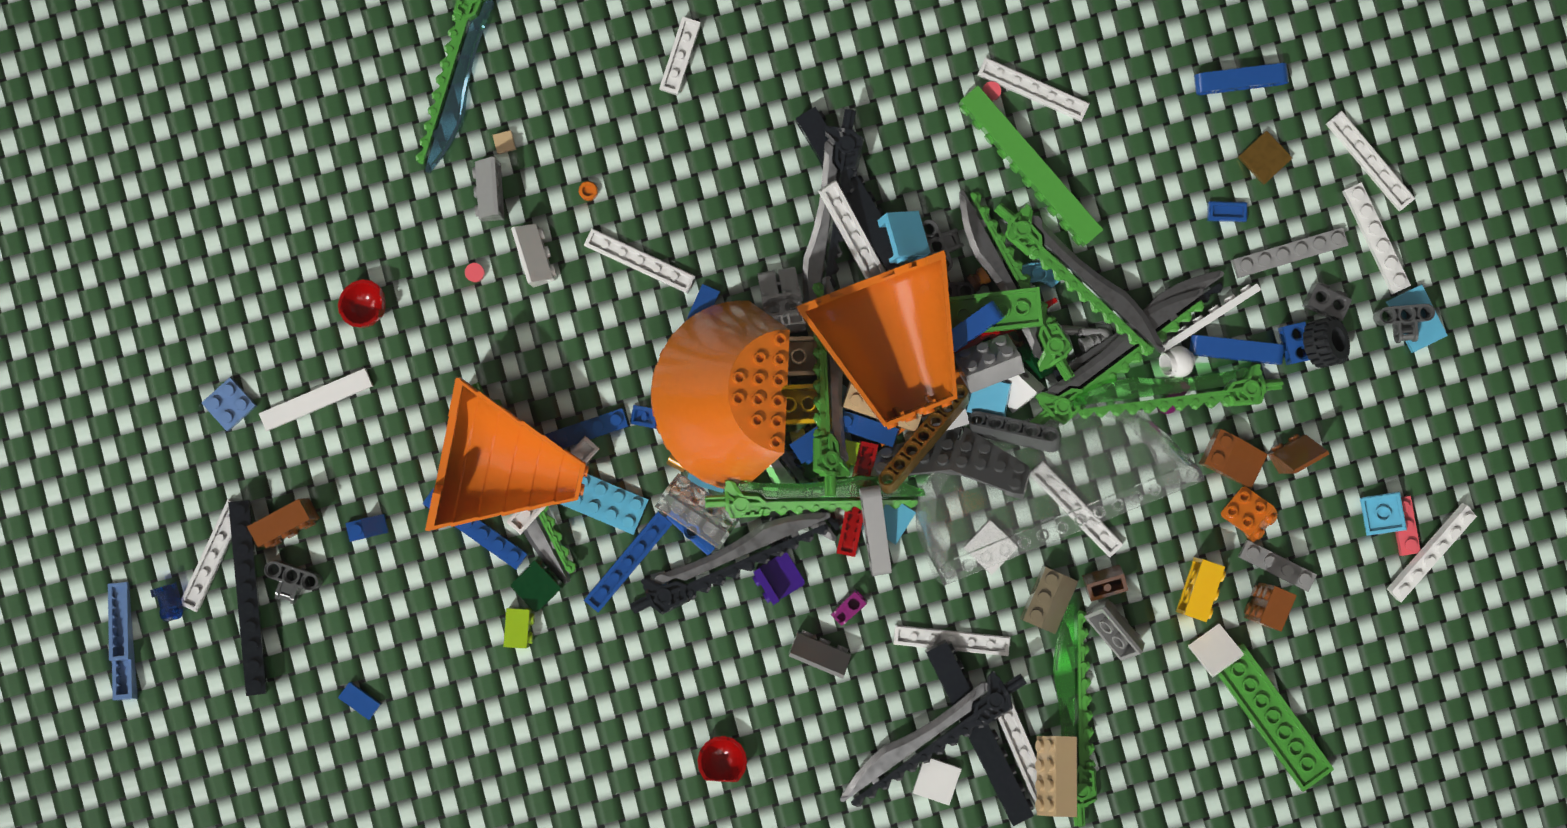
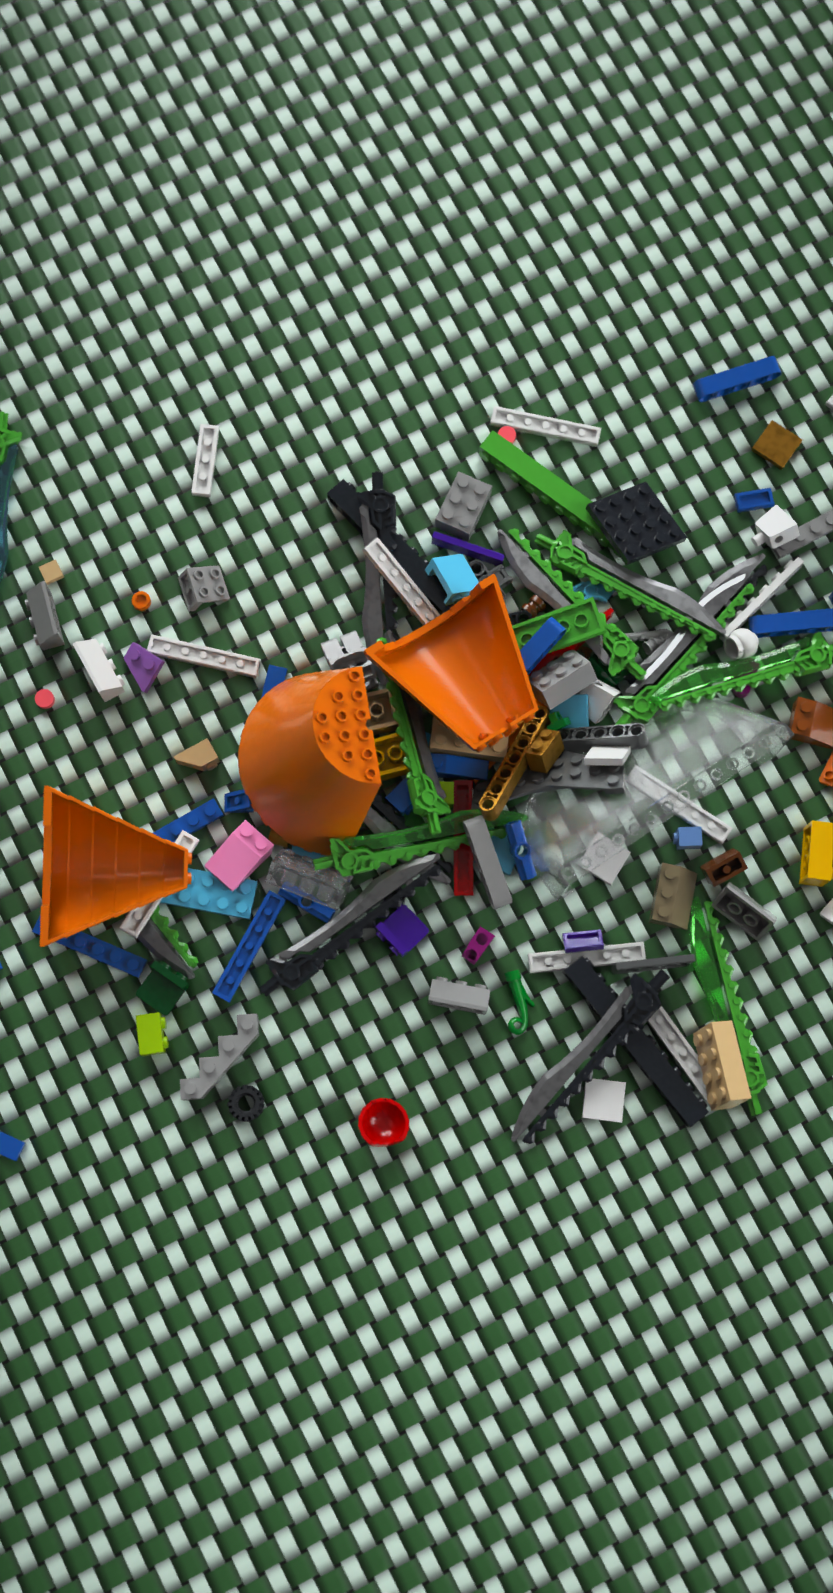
camera: 15 degrees left, 10 degrees down
none -> medium lavender wing [124,642,165,693]
none -> tan slope [174,738,220,771]
none -> light grey bracket [178,566,230,612]
none -> light grey brick [180,1013,259,1101]
none -> bright pink slope [204,820,274,892]
none -> black tyre [228,1085,265,1122]
none -> dark purple tile [432,531,505,566]
none -> light grey brick [435,471,492,542]
none -> blue piece [504,820,537,881]
none -> green plant [504,969,535,1035]
none -> pearl gold brick [525,729,565,773]
none -> green tile [547,711,571,731]
none -> tile [562,929,604,953]
none -> white tile [584,746,631,766]
none -> black plate [585,481,687,565]
none -> dark grey tile [611,954,695,975]
none -> medium blue brick [673,826,703,850]
none -> white torso [751,505,800,549]

